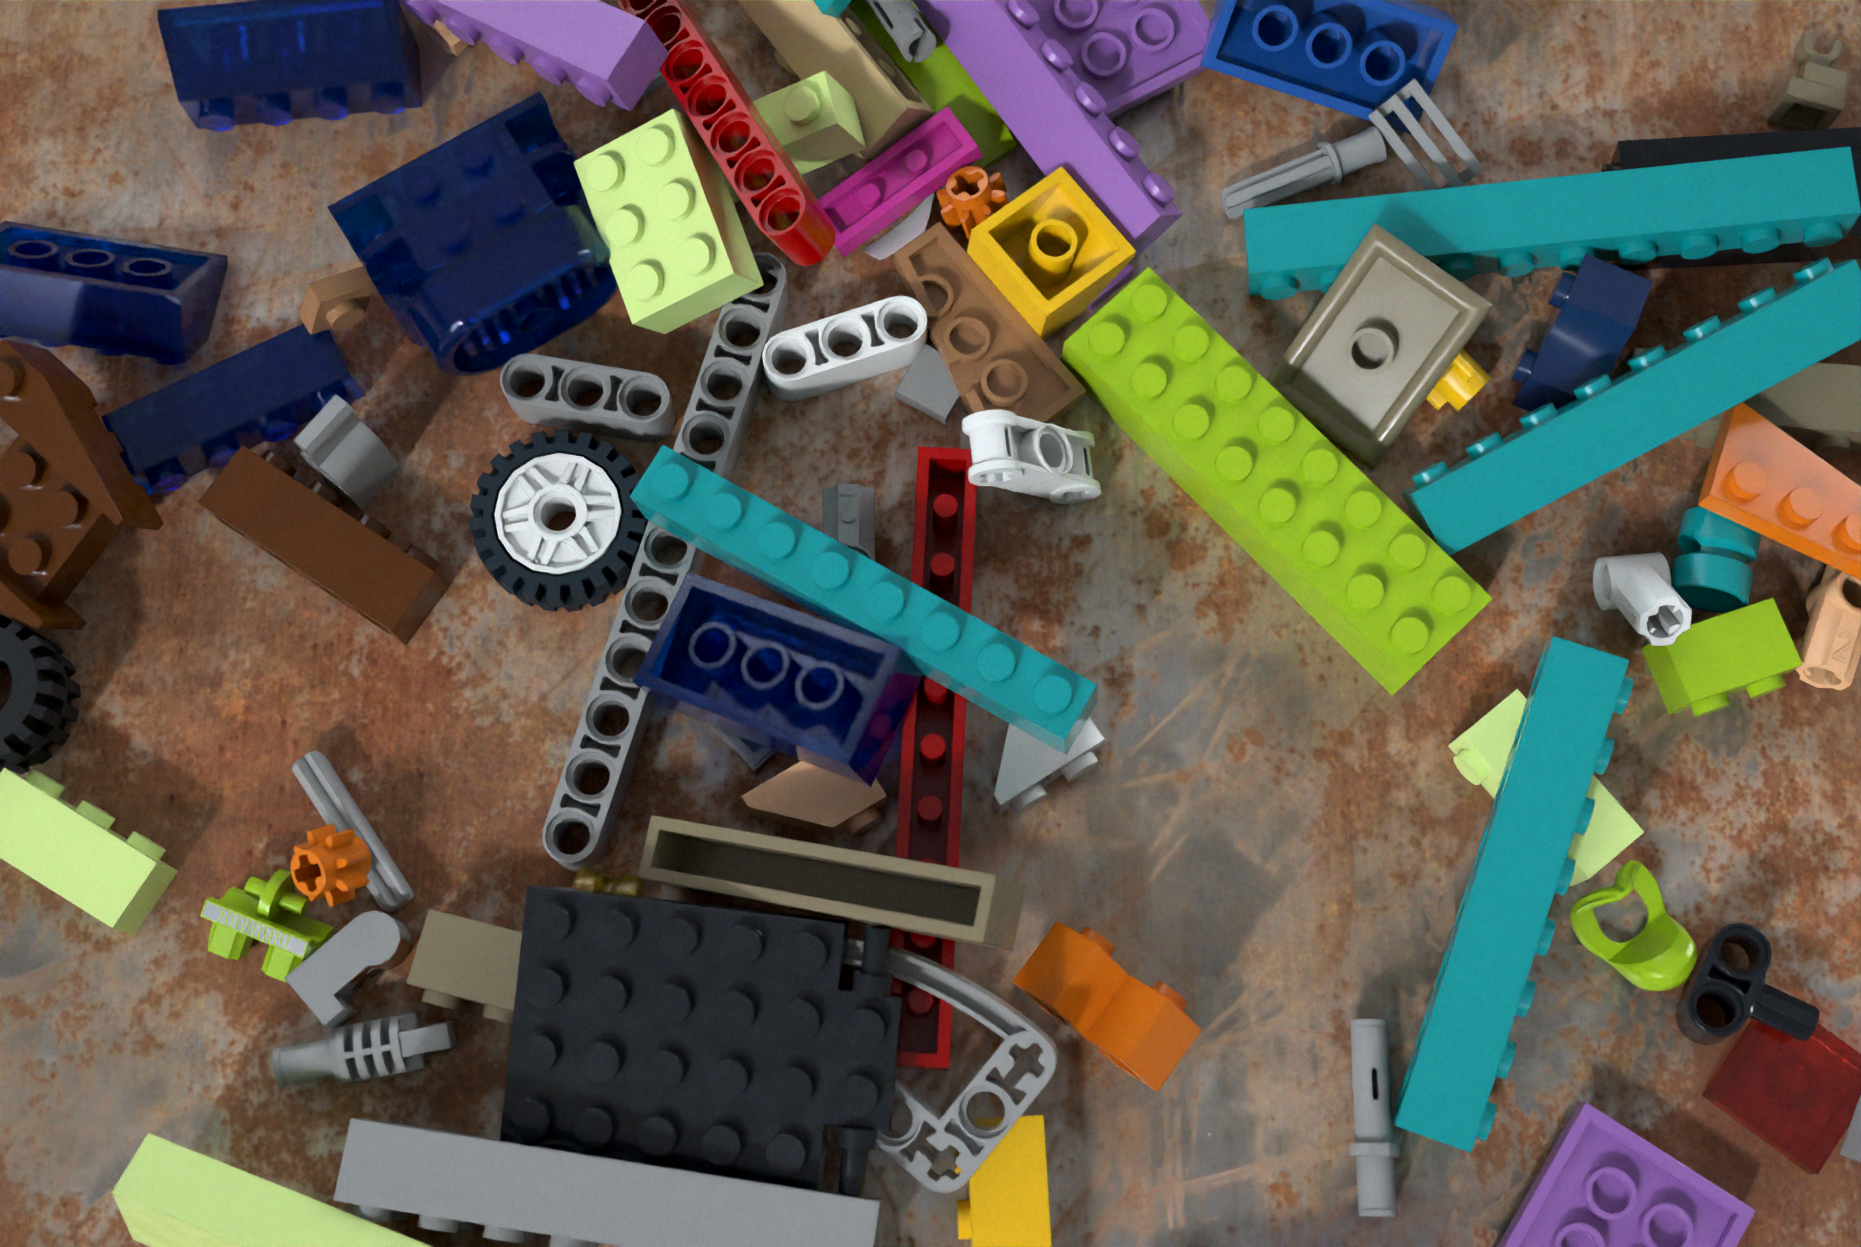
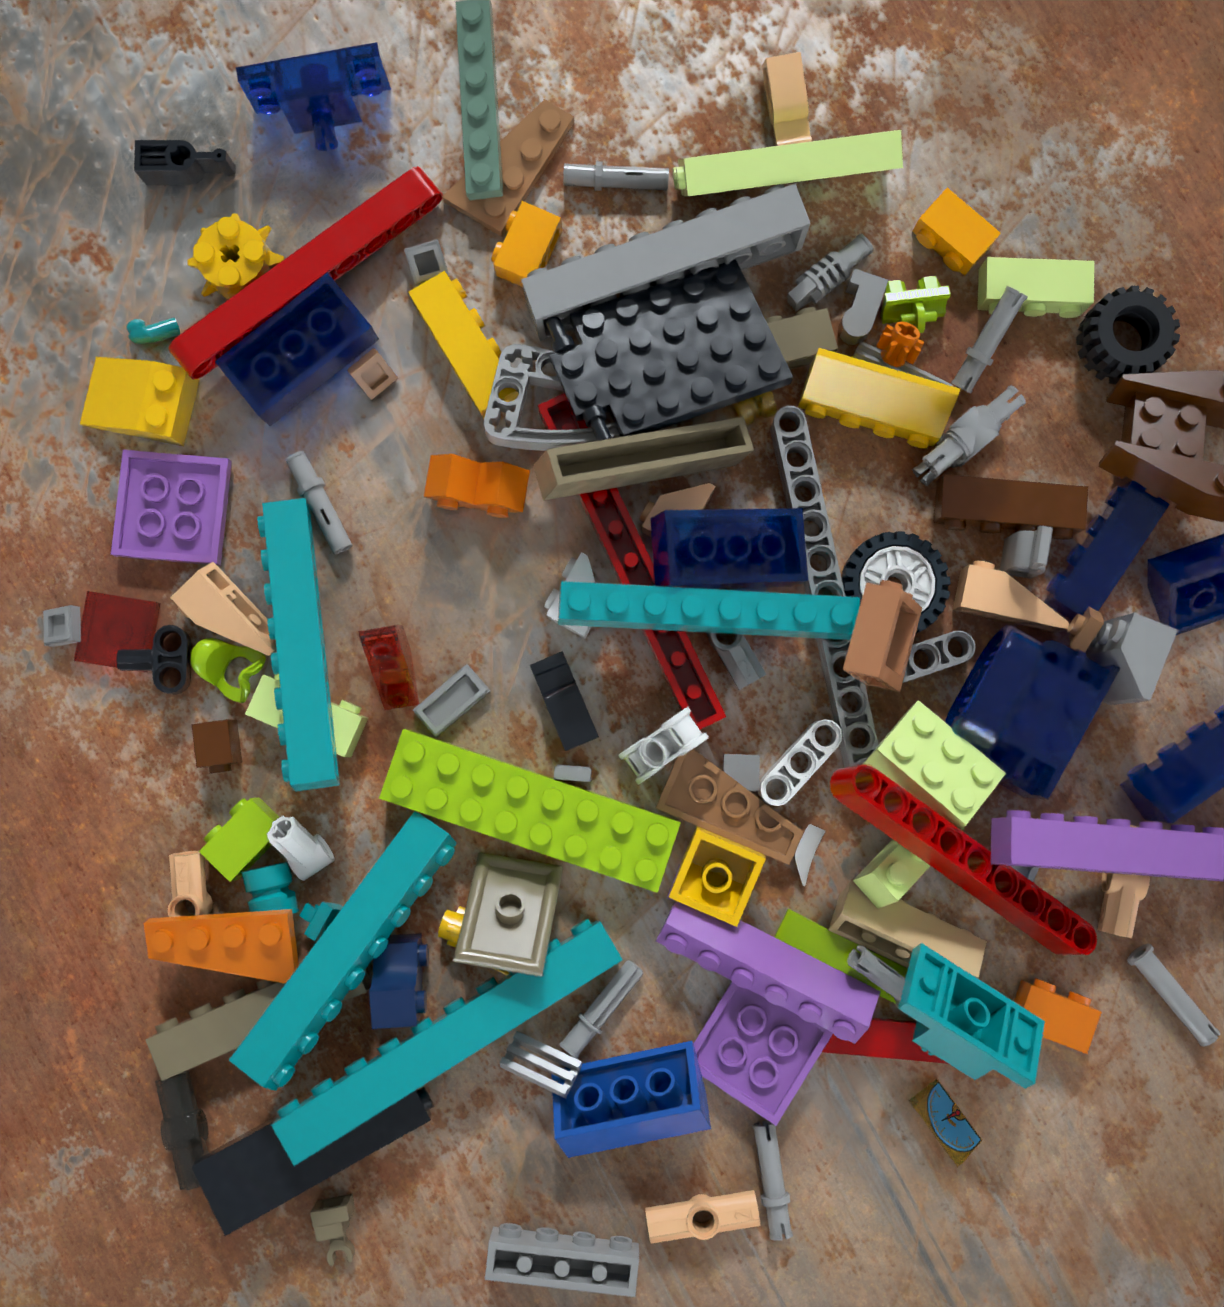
camera: 160 degrees right, 10 degrees up
dark pink plate [818,106,983,258] -> none
orange gear [936,164,1009,239] -> none
none -> light nougat slope [170,562,277,656]
none -> reddish brown brick [191,719,242,774]
none -> teal tile [299,902,343,942]
none -> clear red slope [359,625,420,710]
none -> light grey tile [413,664,491,737]
none -> black piece [530,651,599,751]
none -> light grey tile [554,765,592,782]
none -> yellow slope [798,348,960,448]
none -> nougat window [843,580,922,692]
none -> light orange brick [912,188,1001,276]
none -> light grey piece [912,385,1026,487]
none -> light grey pin [951,286,1028,393]
none -> light nougat slope [953,561,1069,633]
none -> light grey slope [1084,613,1178,705]

